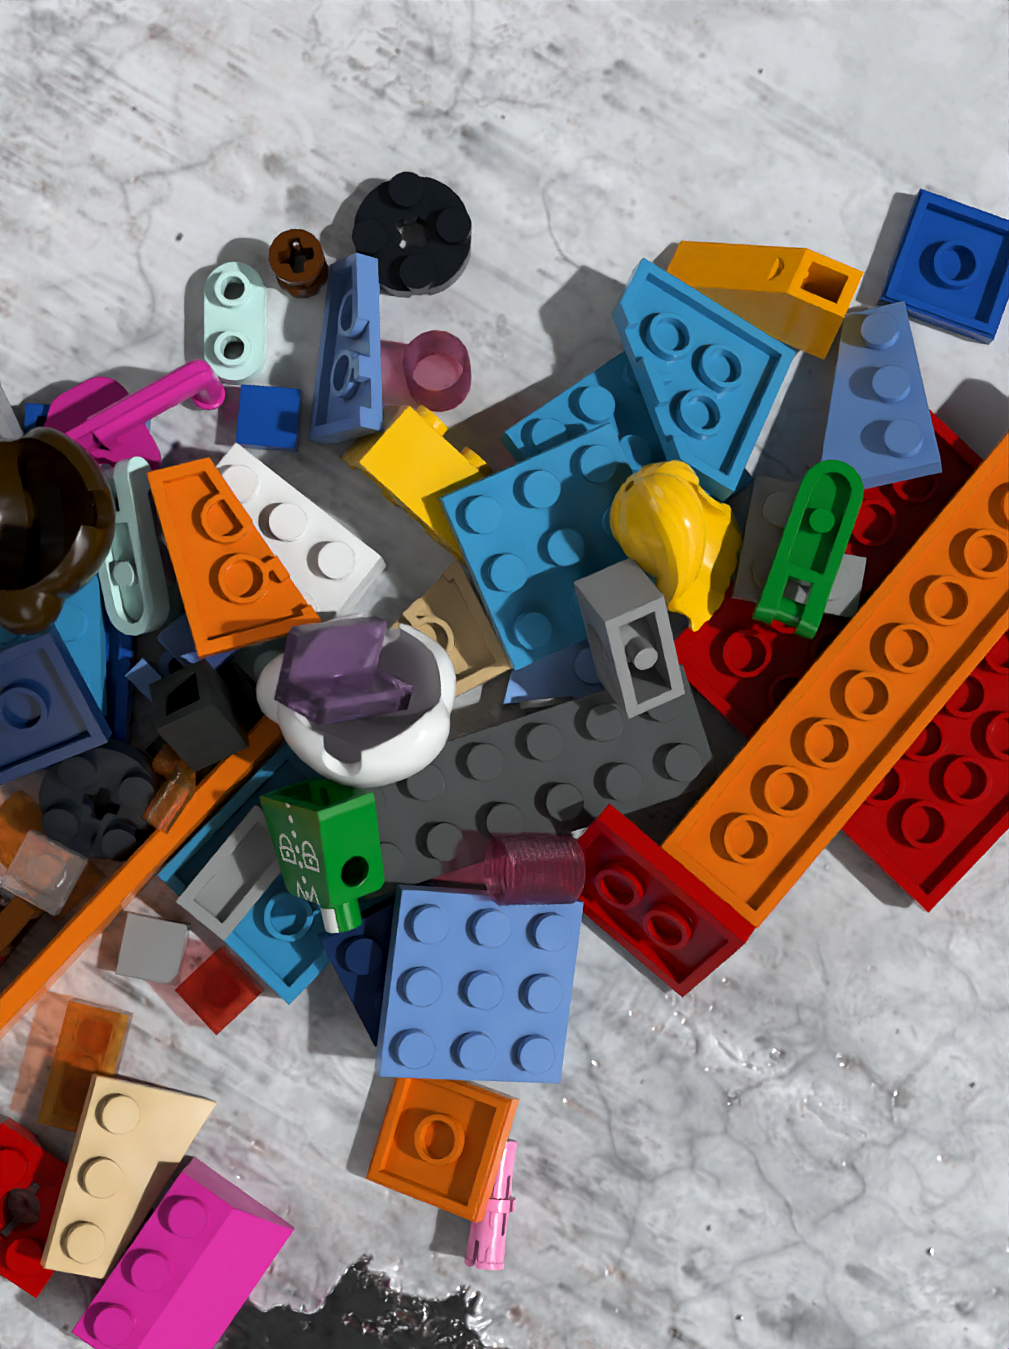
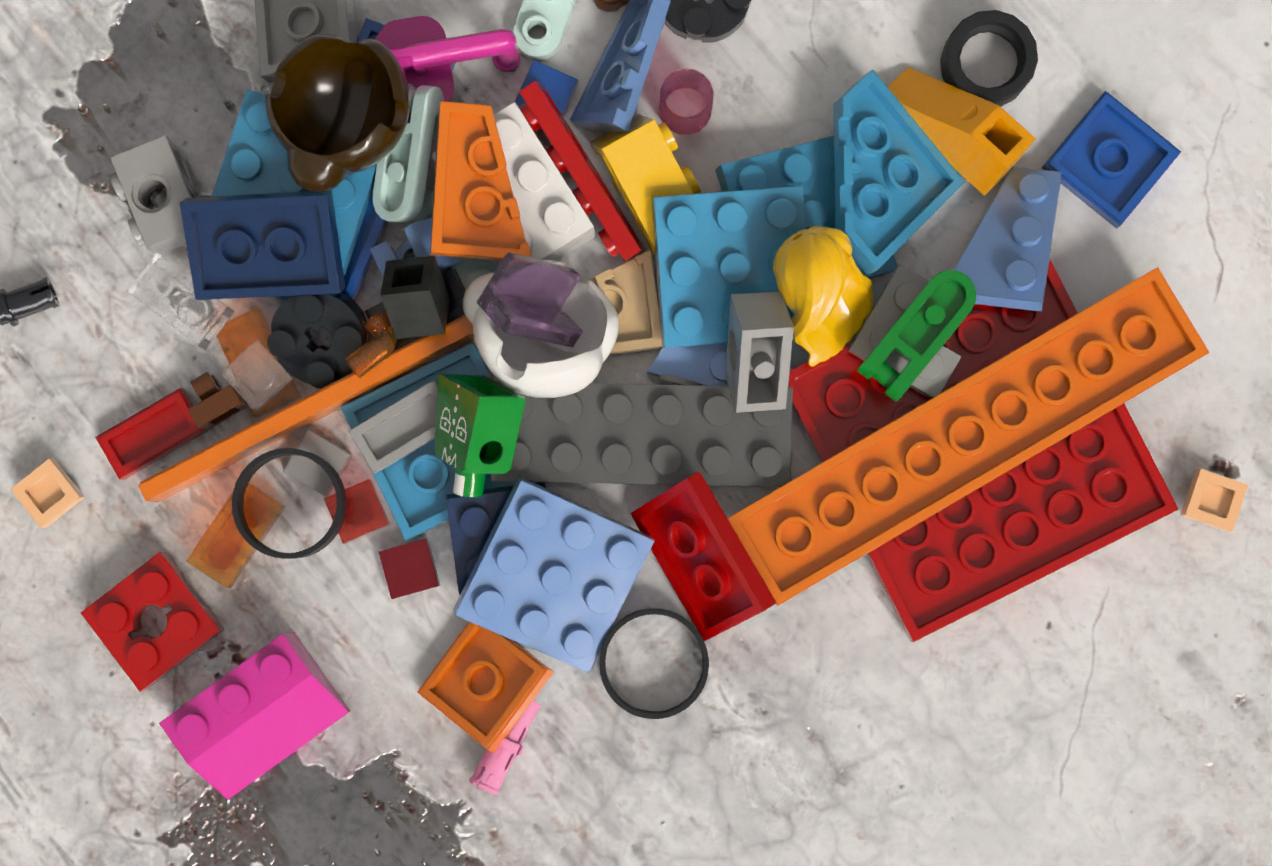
camera: 20 degrees right, 0 degrees up
tan wing [40,1073,217,1280] -> none
clear pink piece [484,835,586,906] -> none
none -> black tyre [232,448,347,559]
none -> dark red tile [379,538,441,599]
none -> red plate [519,81,646,261]
none -> black tyre [599,608,709,719]
none -> black tyre [940,10,1038,107]

